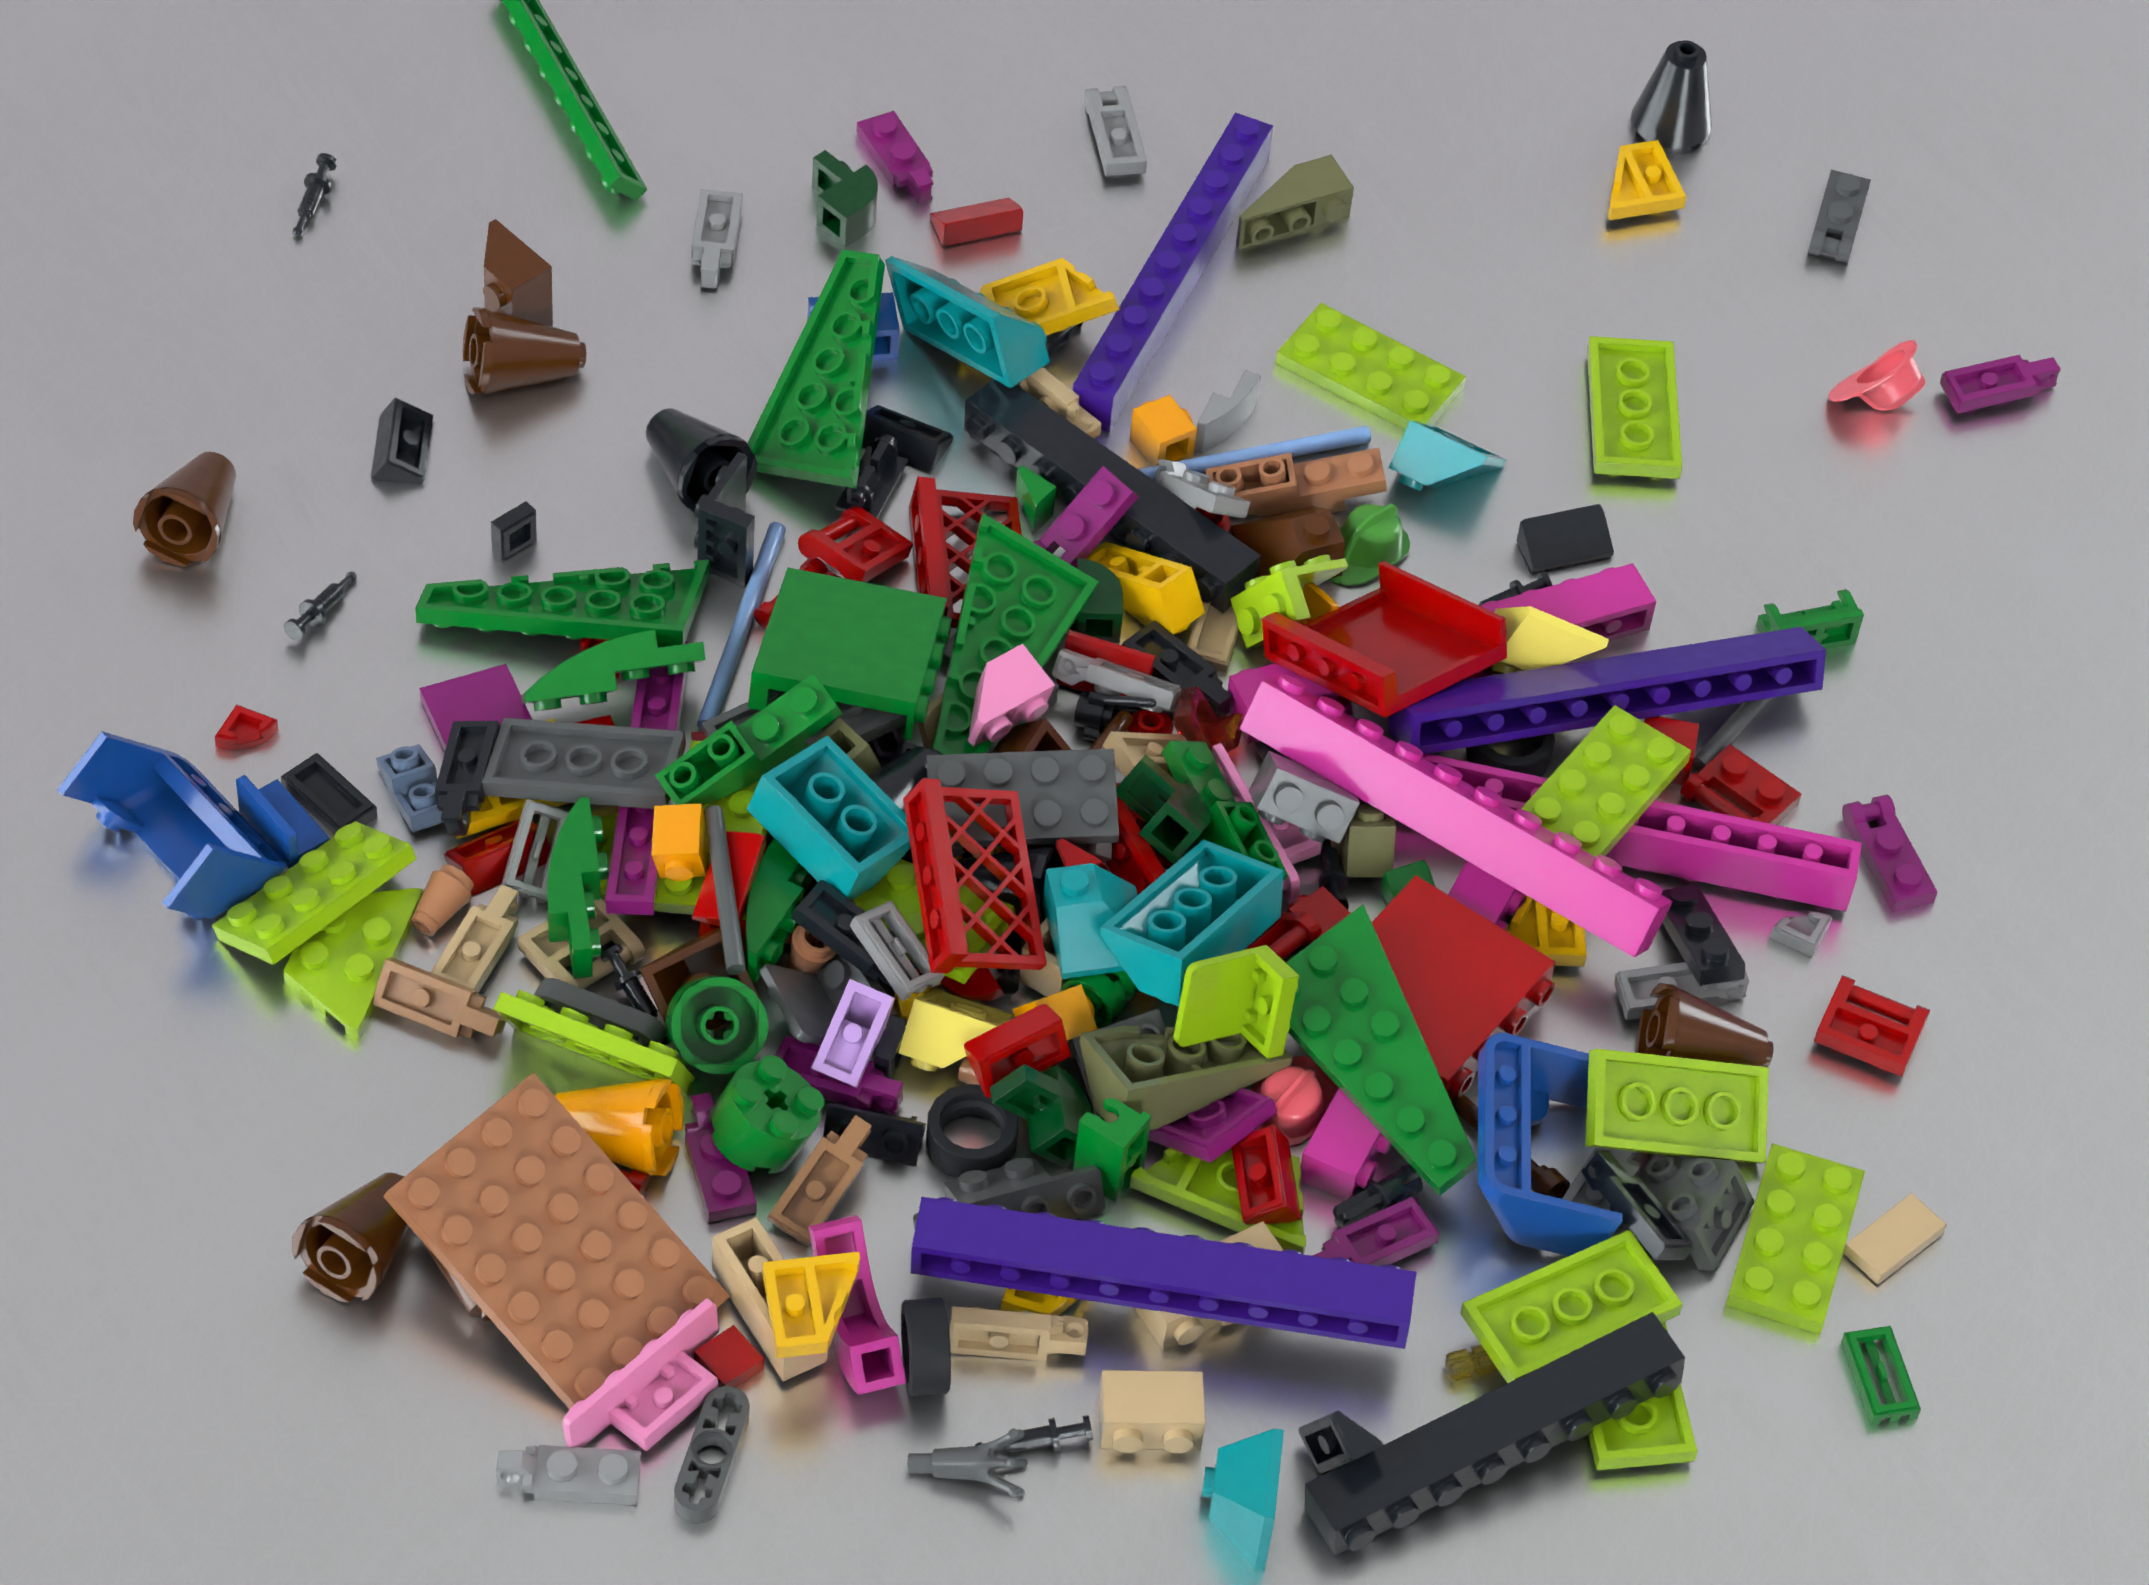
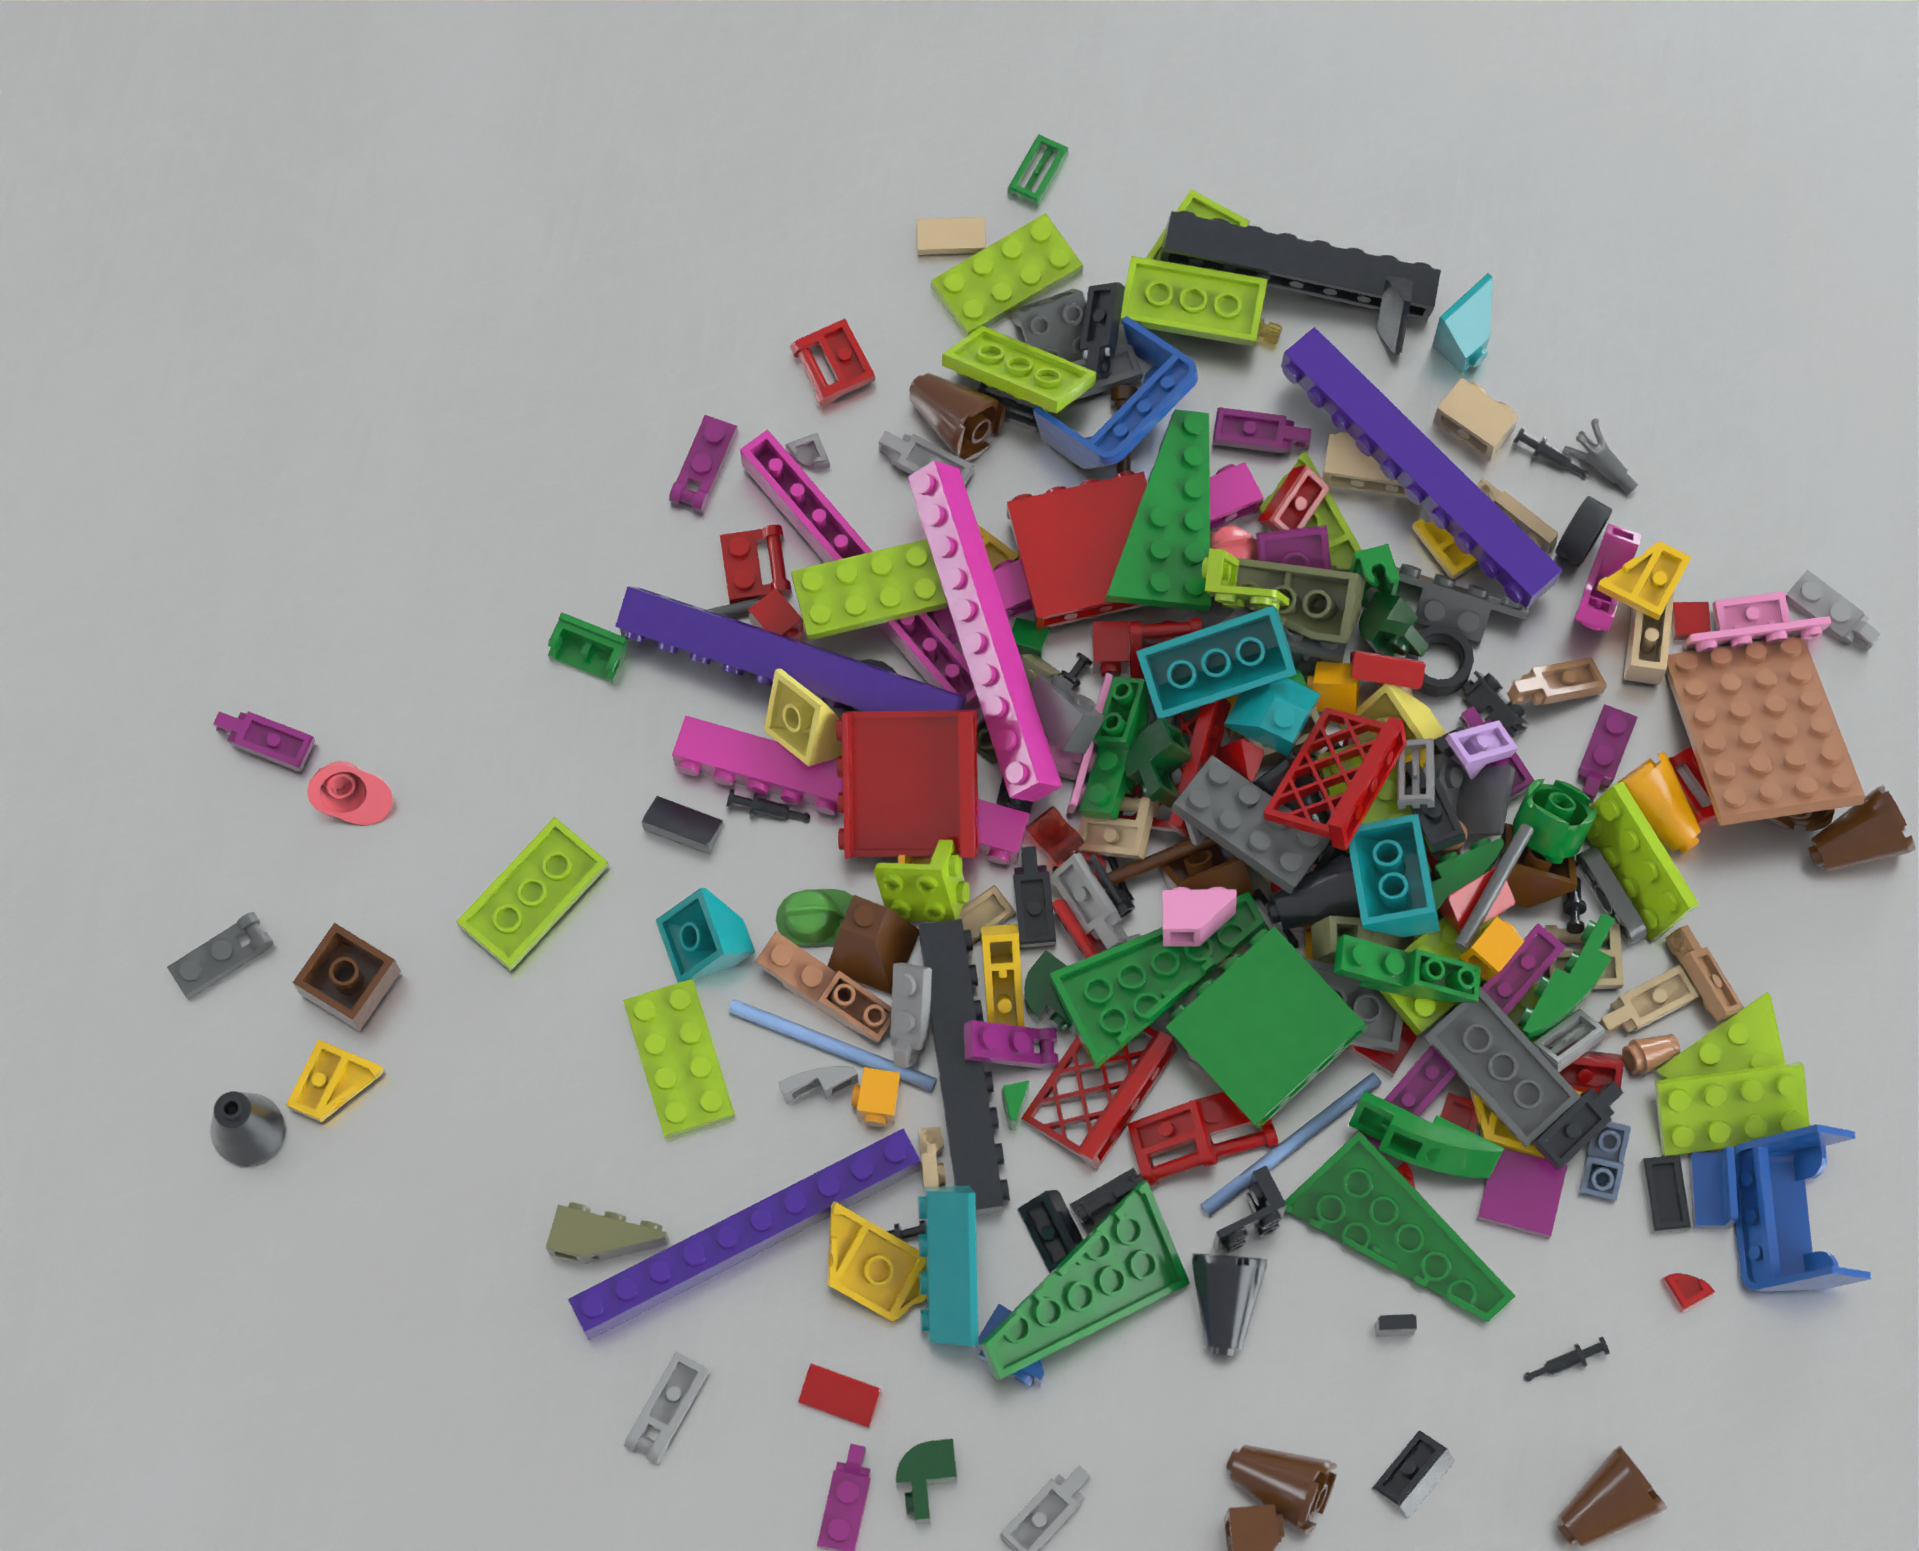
camera: 135 degrees left, 20 degrees up
dark grey beam [674,1386,750,1524] -> none
green brick [709,1055,824,1173] -> none
black axle [1333,1164,1423,1228] -> none
black plate [1661,885,1746,986] -> none
none -> reddish brown brick [292,922,401,1031]

